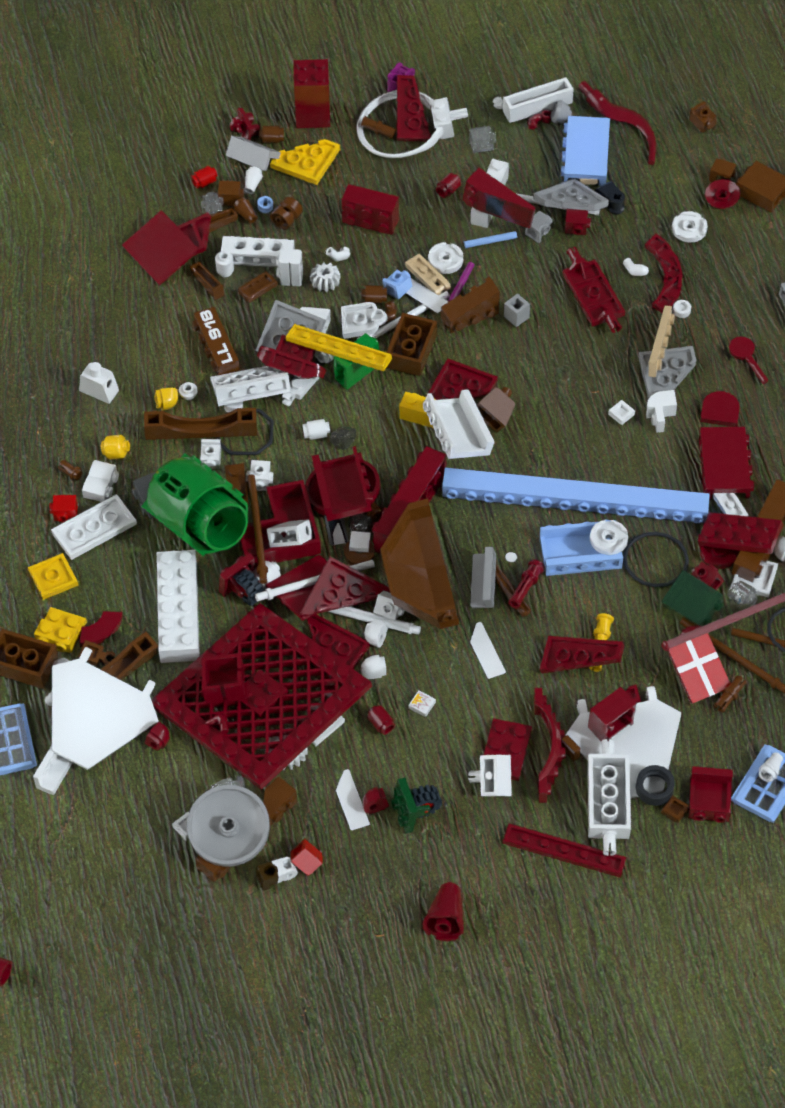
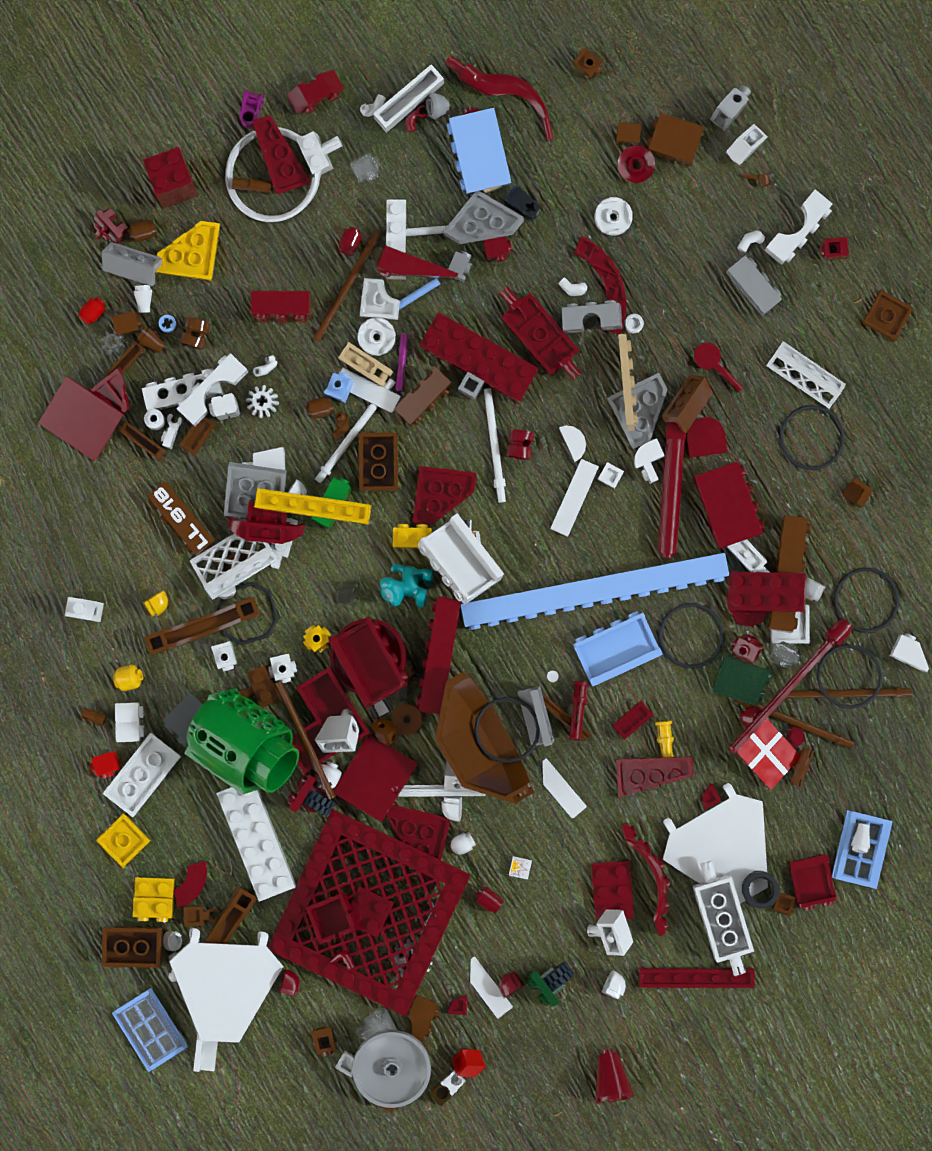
camera: 20 degrees left, 30 degrees up
white plate [179,382,197,400] -> none
white bar [255,560,375,601] -> none
dark red tile [299,557,390,617] -> none
white brick [302,419,330,440] -> none
white plate [341,302,388,339] -> none
white tile [349,531,371,552] -> none
torso [476,387,515,433] -> none
reddish brown tile [561,735,580,762] -> none
dark red container [588,687,637,742] -> none
white plate [590,520,628,555] -> none
none -> white plate [161,414,182,450]
none -> white arch [177,353,248,426]
none -> dark red brick [287,70,345,115]
none -> yellow brick [303,625,331,653]
none -> reddish brown brick [312,1025,337,1056]
none -> reddish brown bar [313,230,382,342]
none -> white tile [360,278,400,320]
none -> reddish brown piece [372,719,398,745]
none -> teal animal [380,564,434,608]
none -> dark red brick [420,312,539,404]
none -> dark red tile [447,995,468,1015]
none -> black piece [474,697,540,763]
none -> white bar [484,388,506,503]
none -> dark red wheel [506,429,535,460]
none -> white tile [550,459,599,537]
none -> white tile [559,426,586,462]
none -> light grey arch [562,300,622,334]
none -> white piece [602,970,626,999]
none -> dark red plate [612,700,653,740]
none -> dark red brick [657,421,686,558]
none -> reddish brown panel [662,375,713,433]
none -> dark red plate [786,727,805,747]

